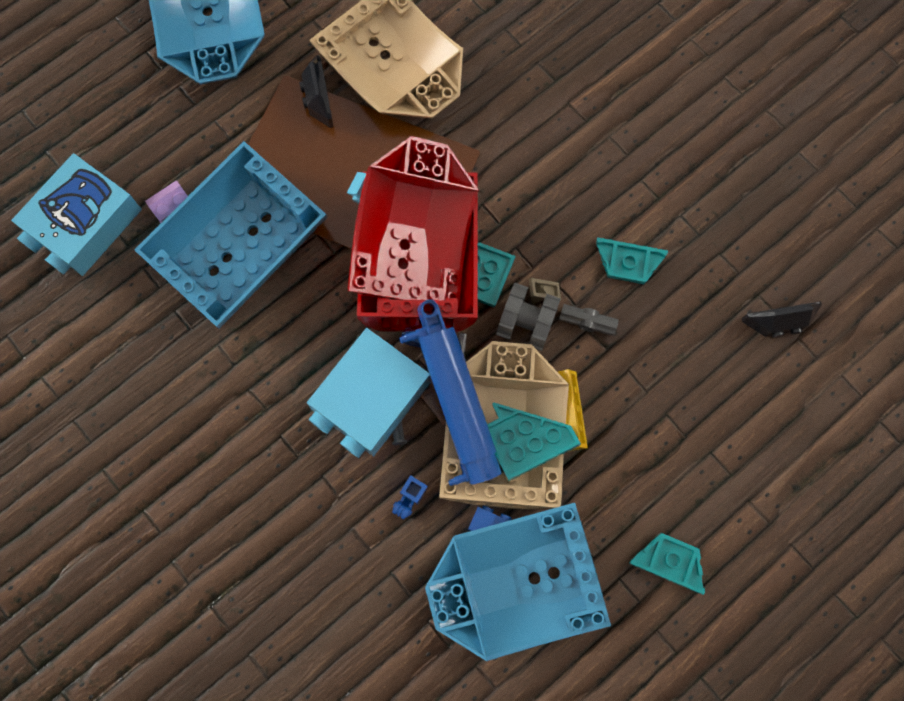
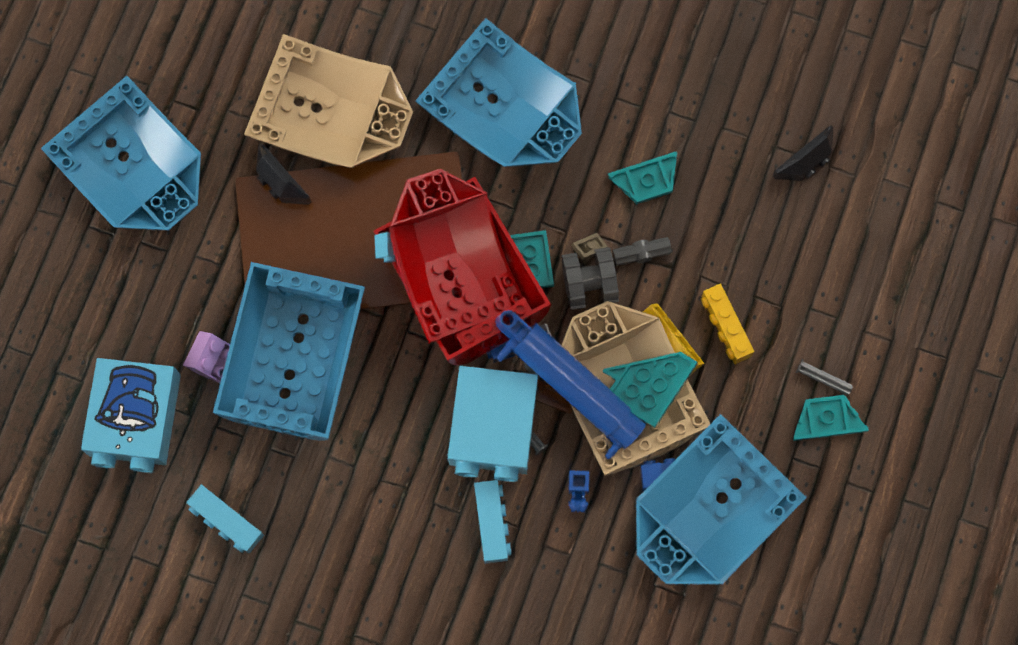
camera: 25 degrees left, 0 degrees up
none -> medium azure brick [186,484,264,554]
none -> dark azure wedge [415,18,582,167]
none -> medium azure brick [474,480,511,564]
none -> yellow brick [701,283,755,364]
none -> dark grey axle [795,359,853,395]

